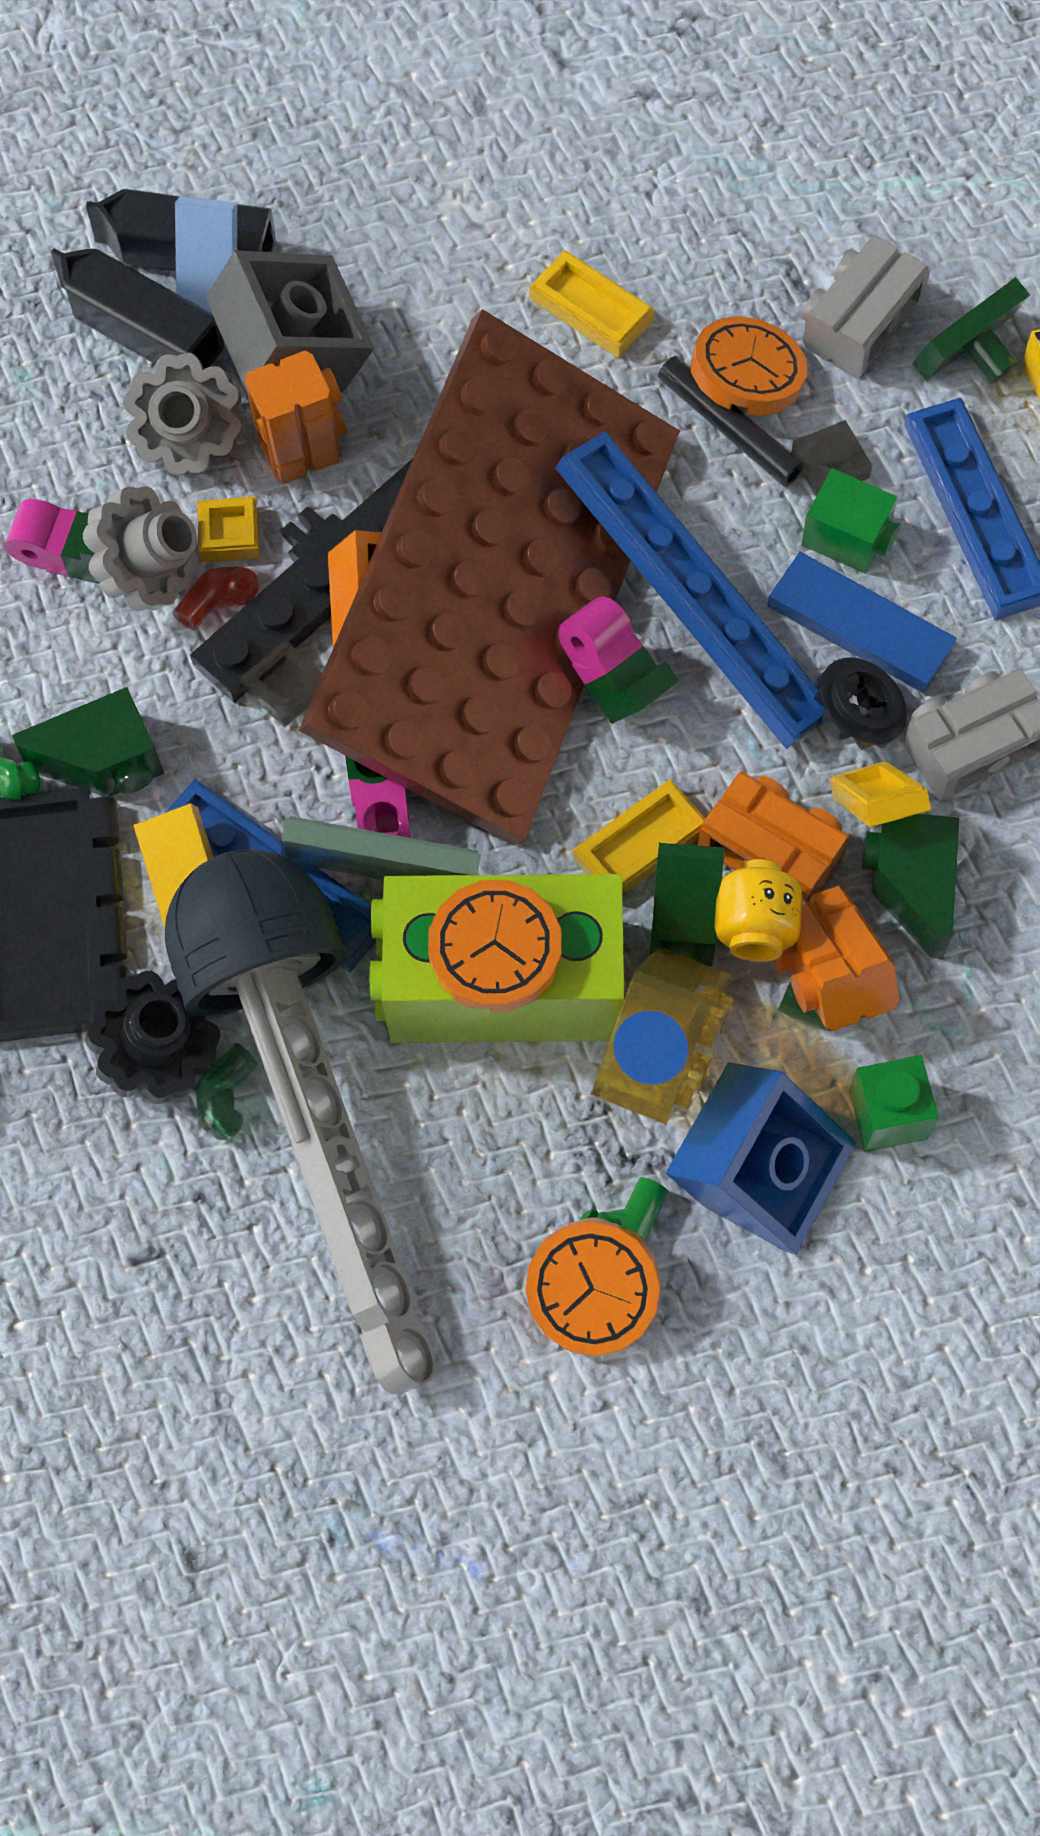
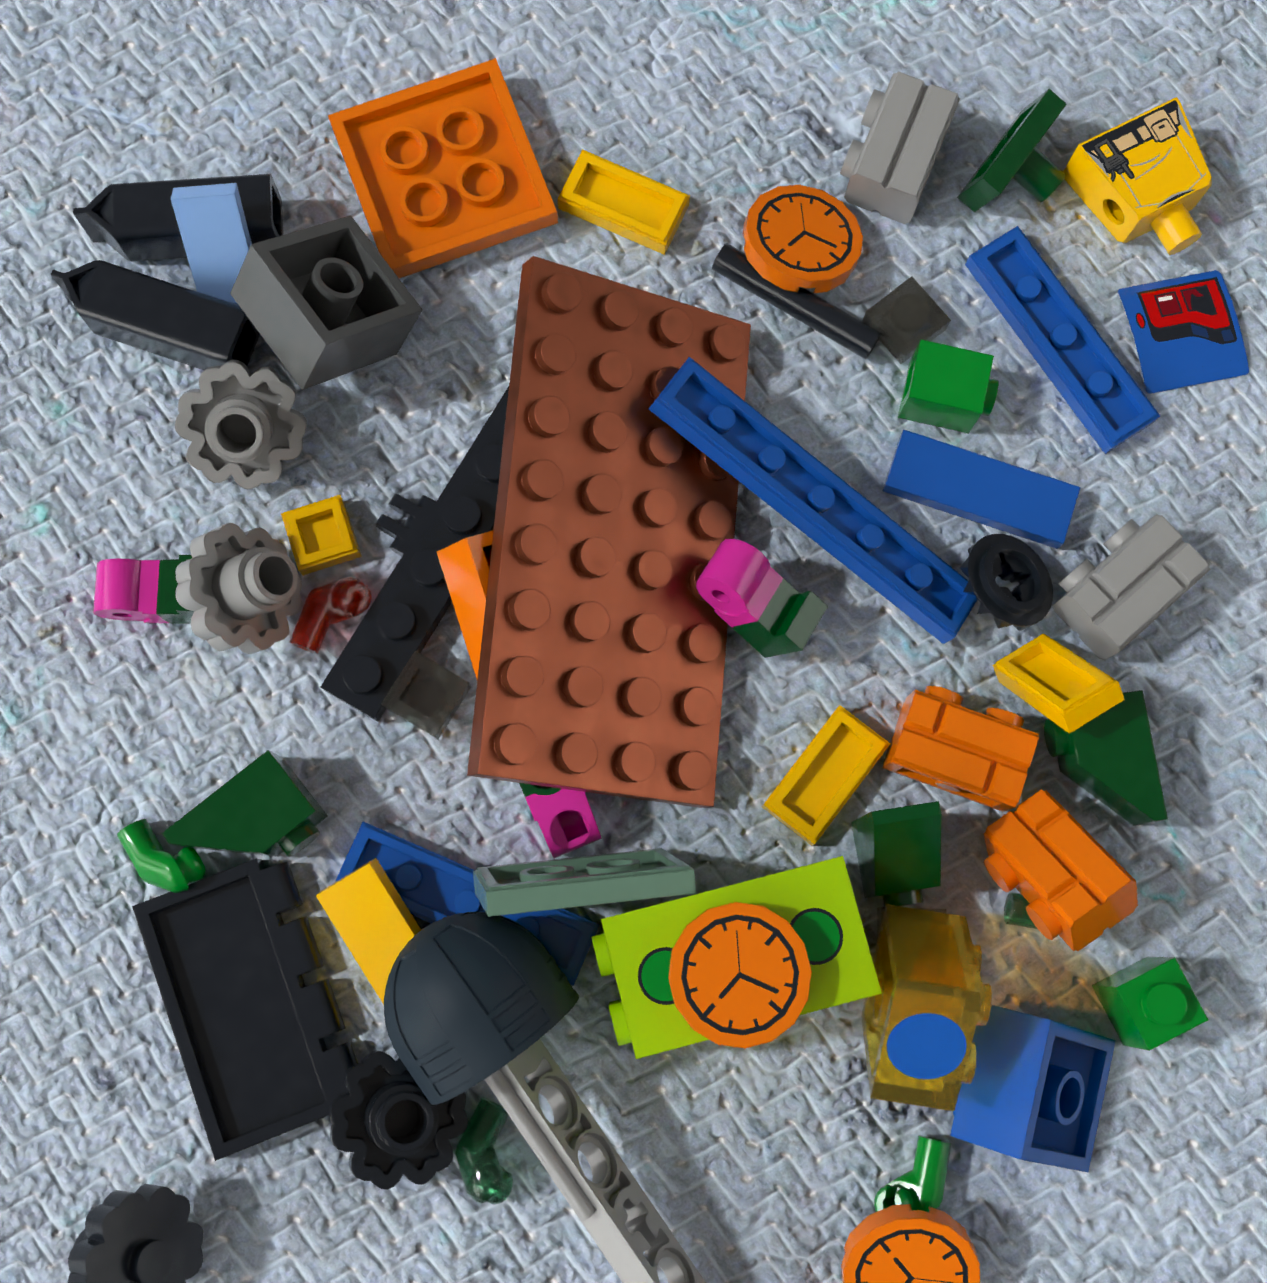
camera: 20 degrees left, 10 degrees up
orange brick [245,350,347,484] -> none
yellow head [715,859,802,962] -> none
none -> orange plate [328,58,558,279]

